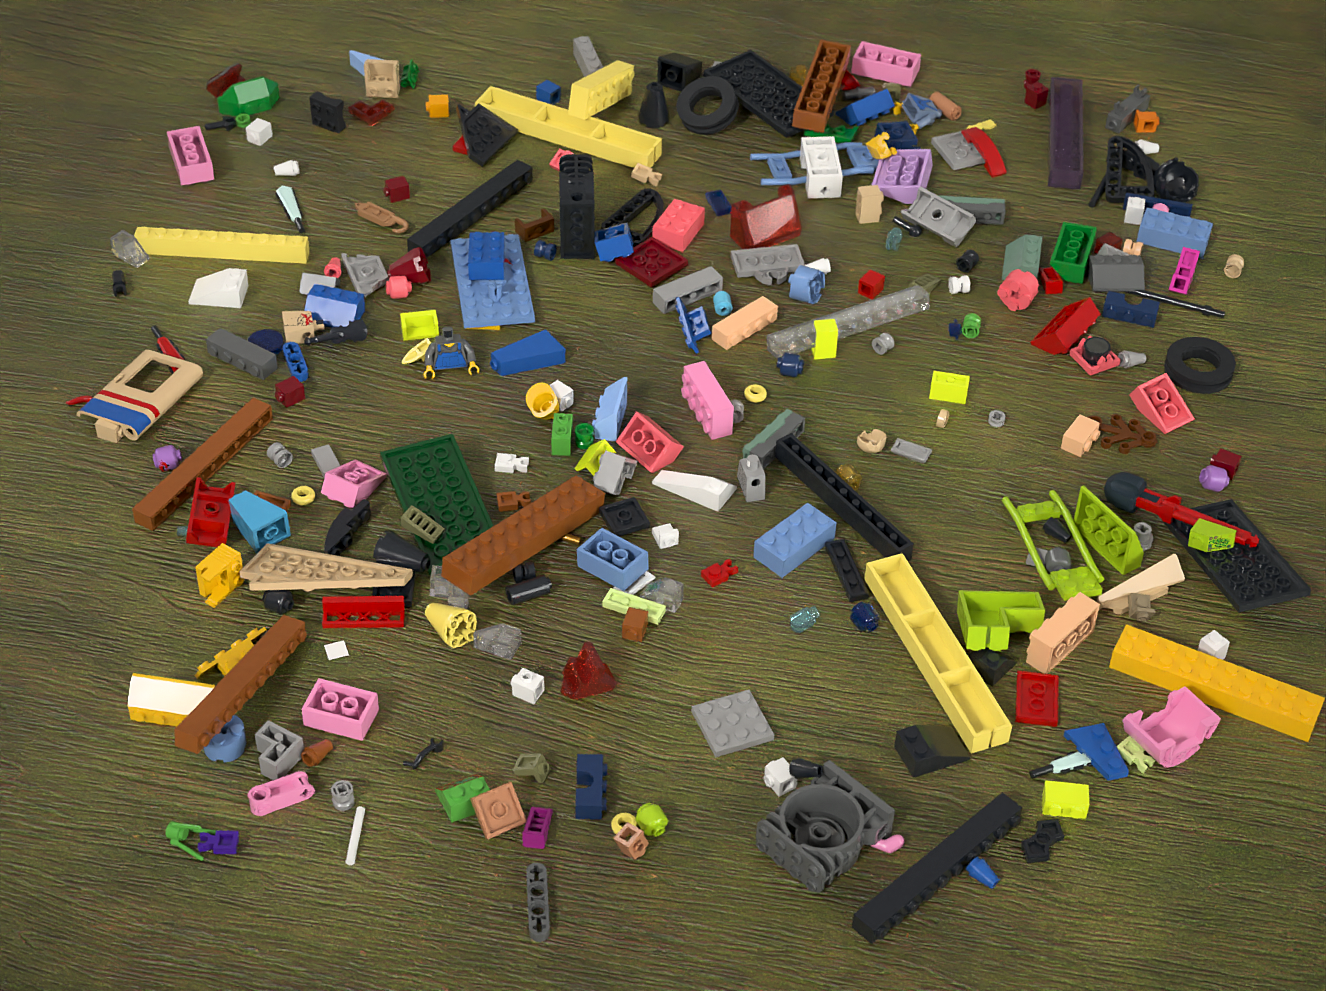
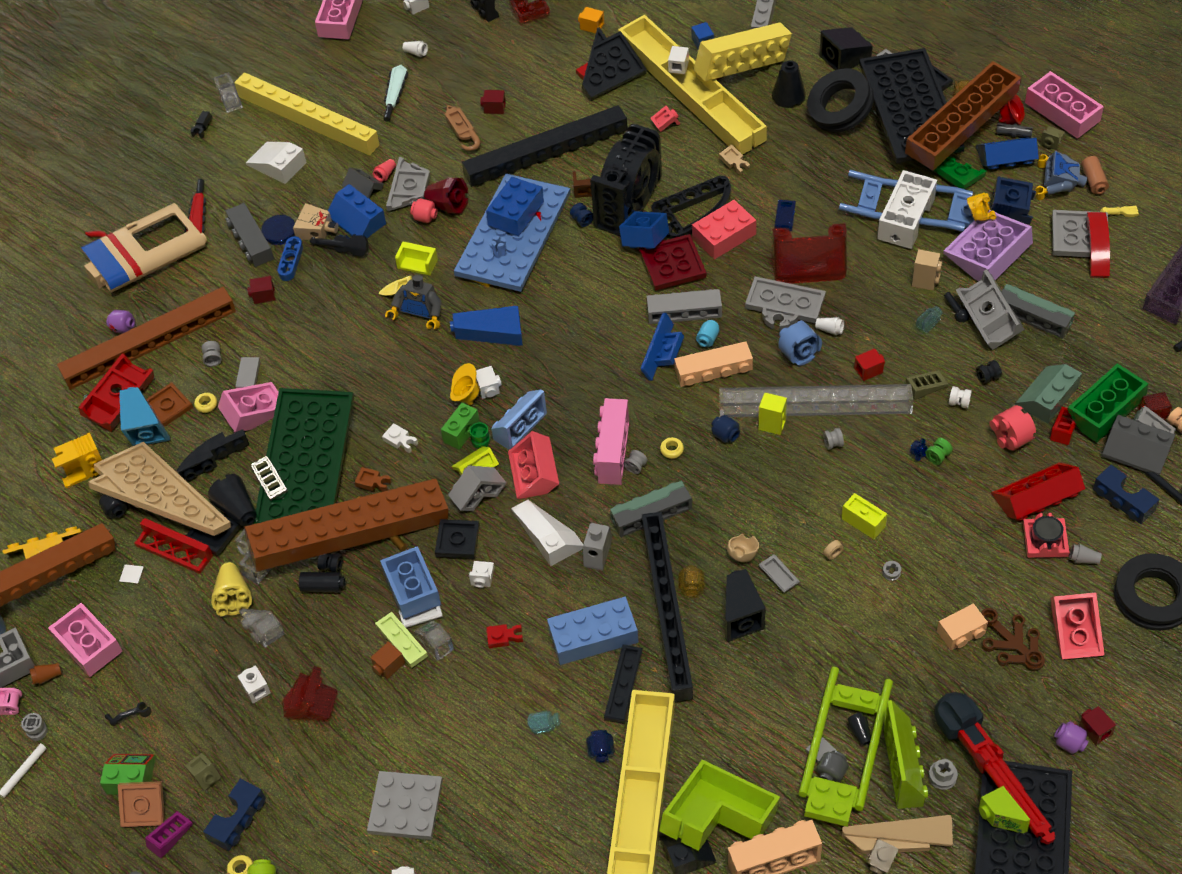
camera: 35 degrees right, 10 degrees up
none -> white brick [668,46,689,74]
none -> black slope [725,569,766,642]

